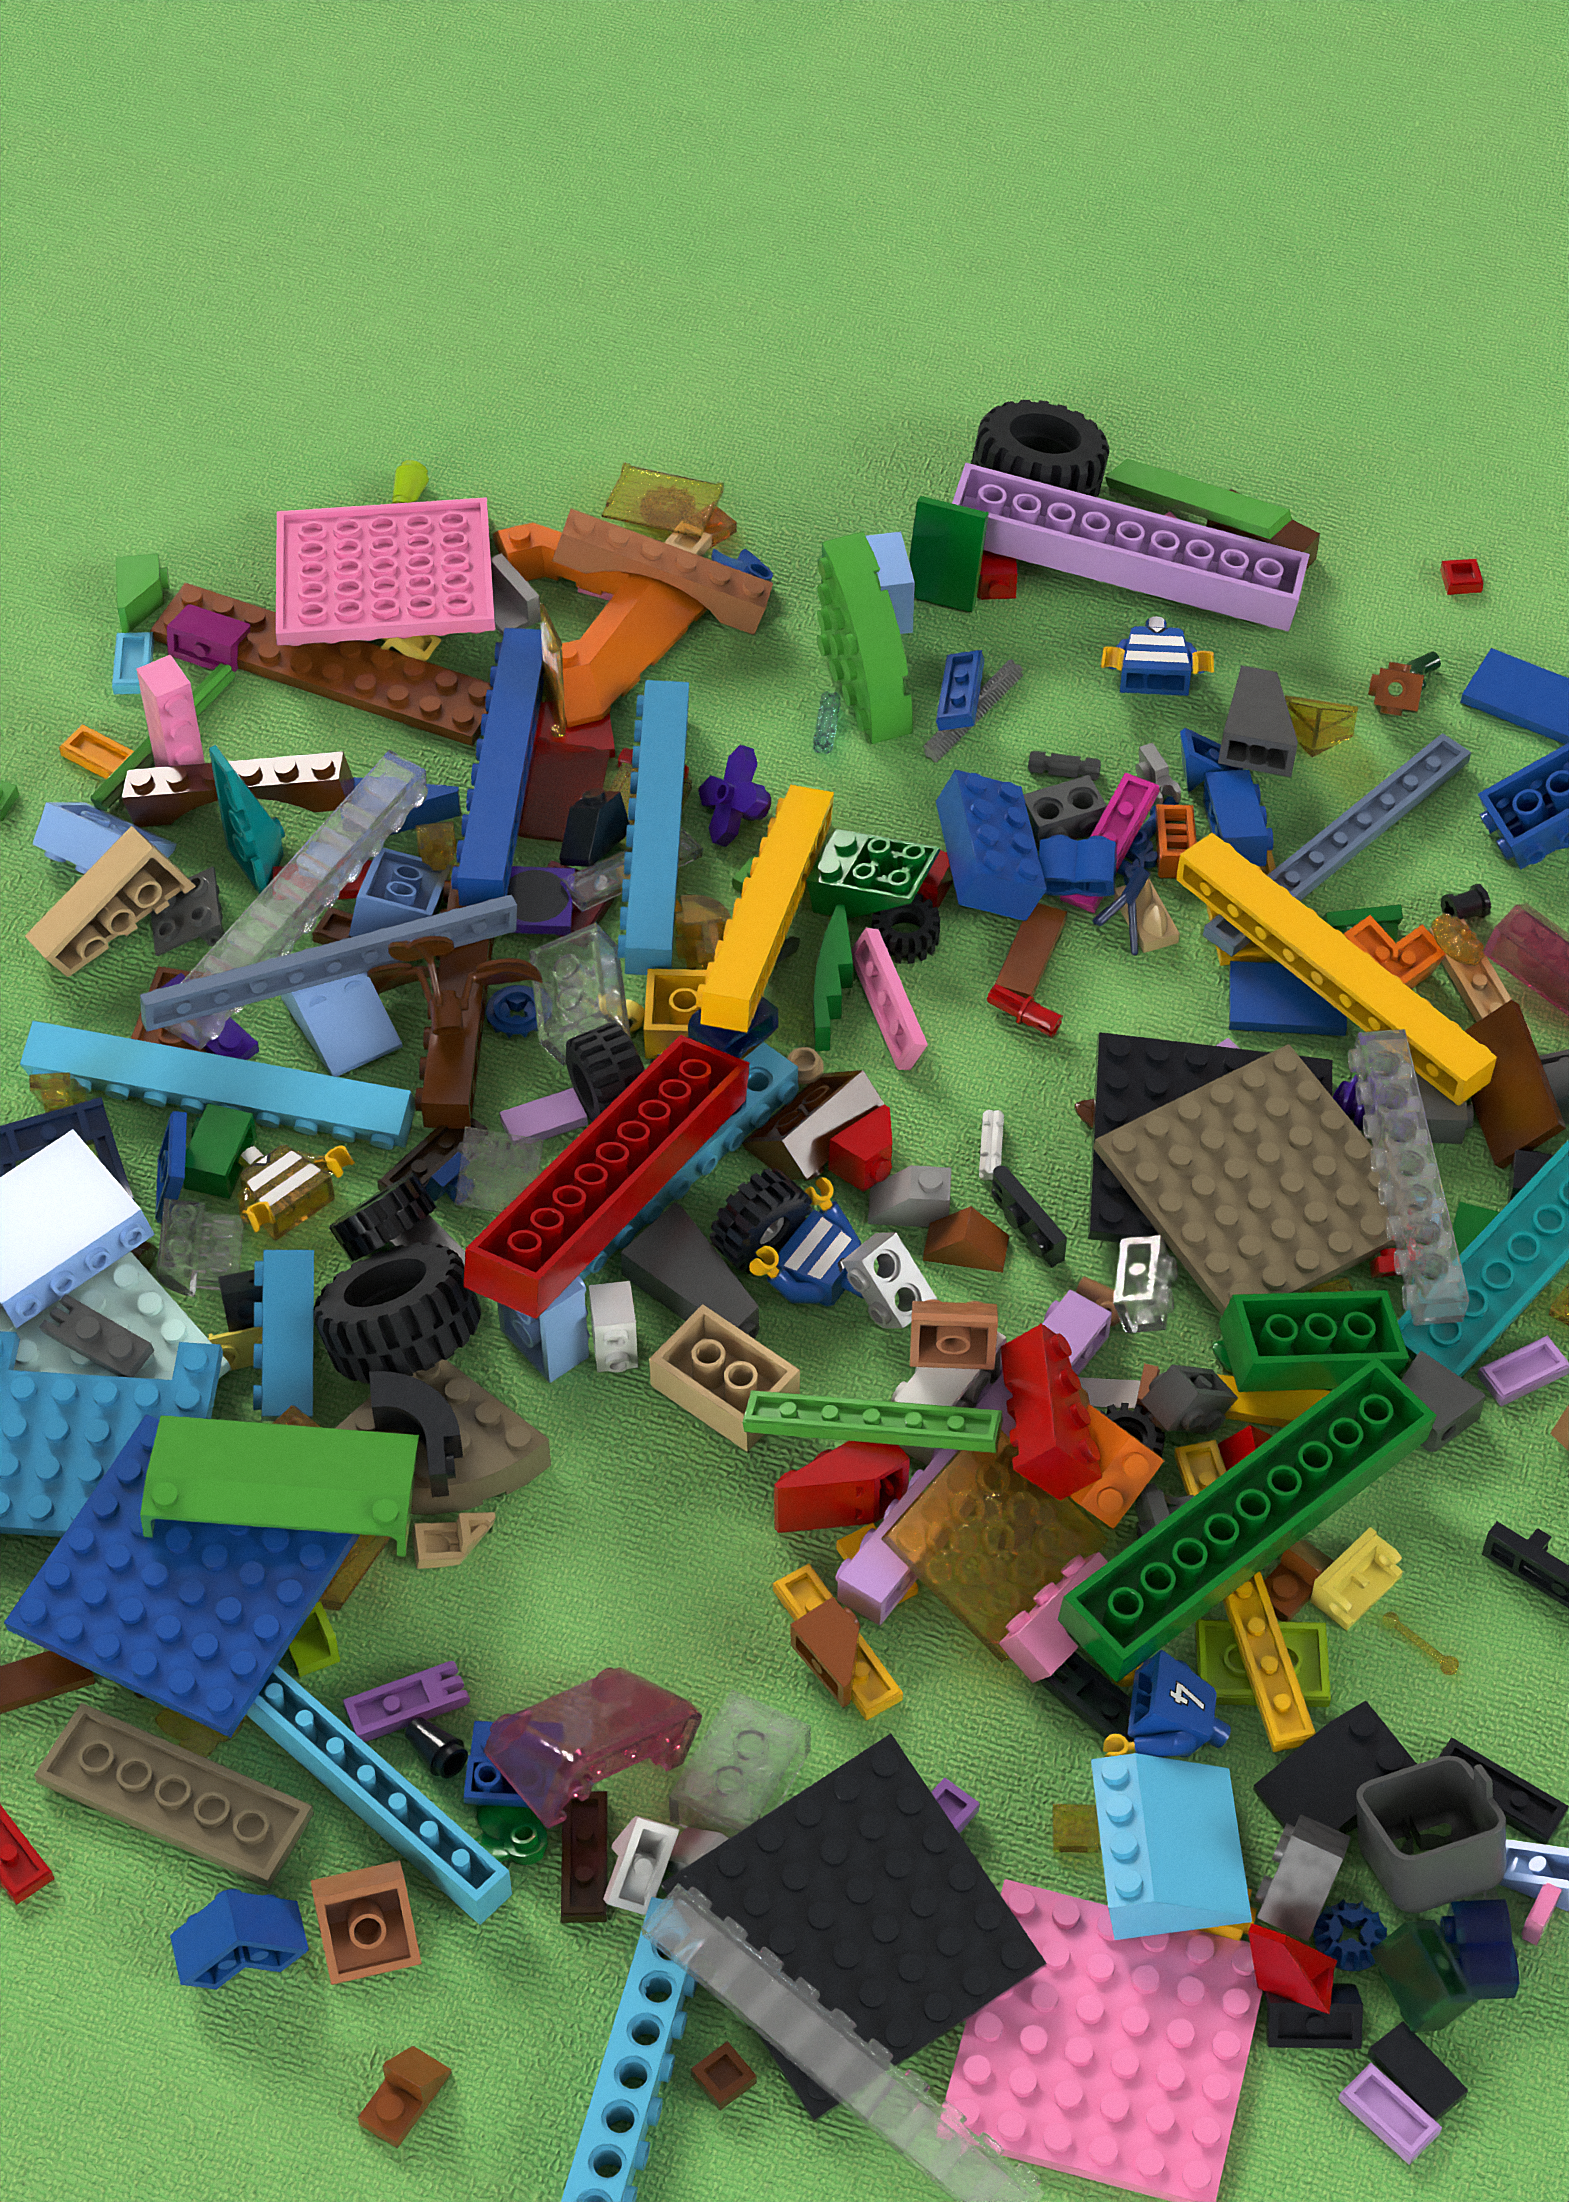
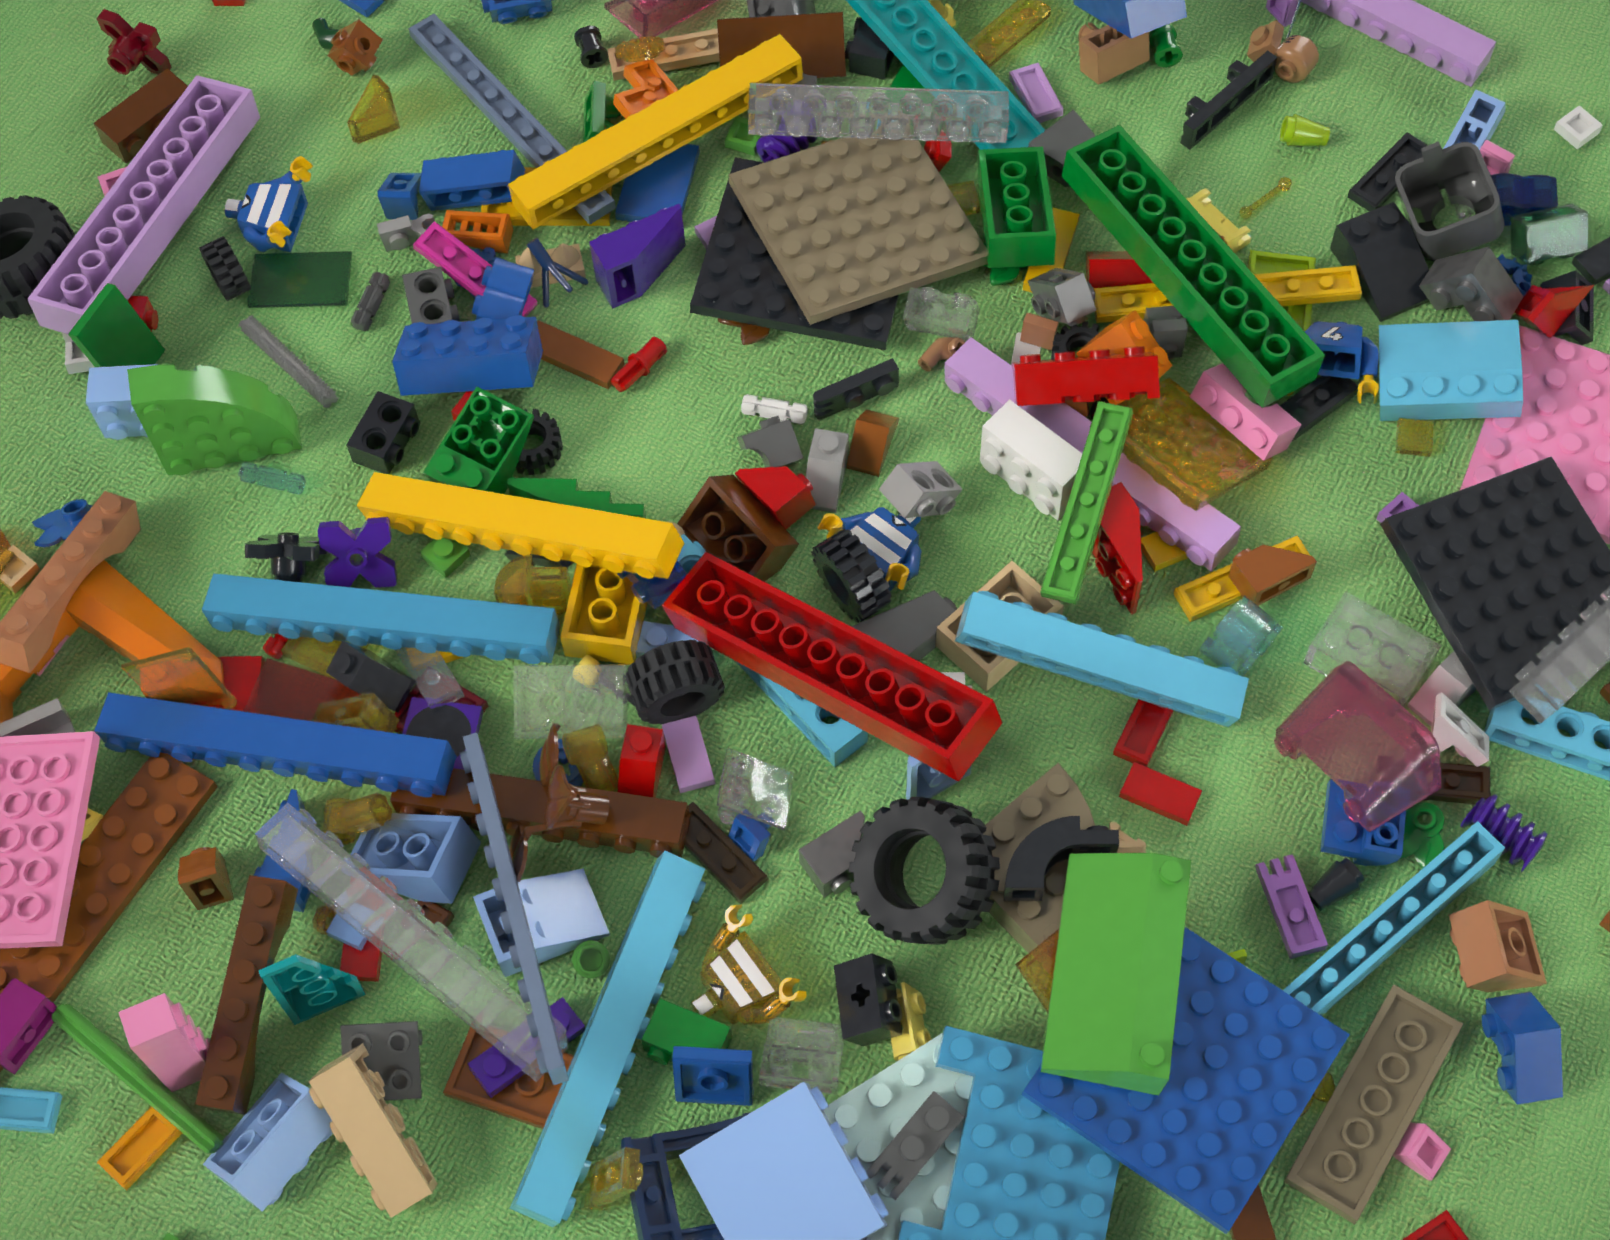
camera: 80 degrees left, 10 degrees up
dark azure brick [253,1250,314,1421] -> none
black bush [329,1172,437,1262] -> none
bright pink plate [851,928,928,1070] -> none
nougat slope [910,1299,998,1370] -> none
blue tile [936,650,985,731] -> none
bright green tile [1105,458,1292,539] -> none
dark grey slope [1218,665,1298,777] -> none
none -> dark red plant [96,9,172,75]
none -> dark orange slope [178,847,234,910]
none -> black tyre [199,236,251,301]
none -> black plant [245,532,329,582]
none -> clear green piece [247,251,352,308]
none -> clear yellow slope [312,693,399,733]
none -> black brick [346,391,420,474]
none -> clear yellow piece [562,724,618,791]
none -> bright green plate [572,940,610,978]
none -> dark purple slope [589,203,686,309]
none -> red slope [617,724,666,798]
none -> dark grey brick [737,416,803,467]
none -> medium azure brick [955,591,1249,727]
none -> red tile [1113,699,1174,767]
none -> red tile [1119,762,1202,826]
none -> clear light blue brick [1199,596,1283,677]
none -> lime cone [1280,114,1330,146]
none -> bright pink slope [1393,1122,1451,1181]
none -> dark purple piece [1460,794,1548,872]

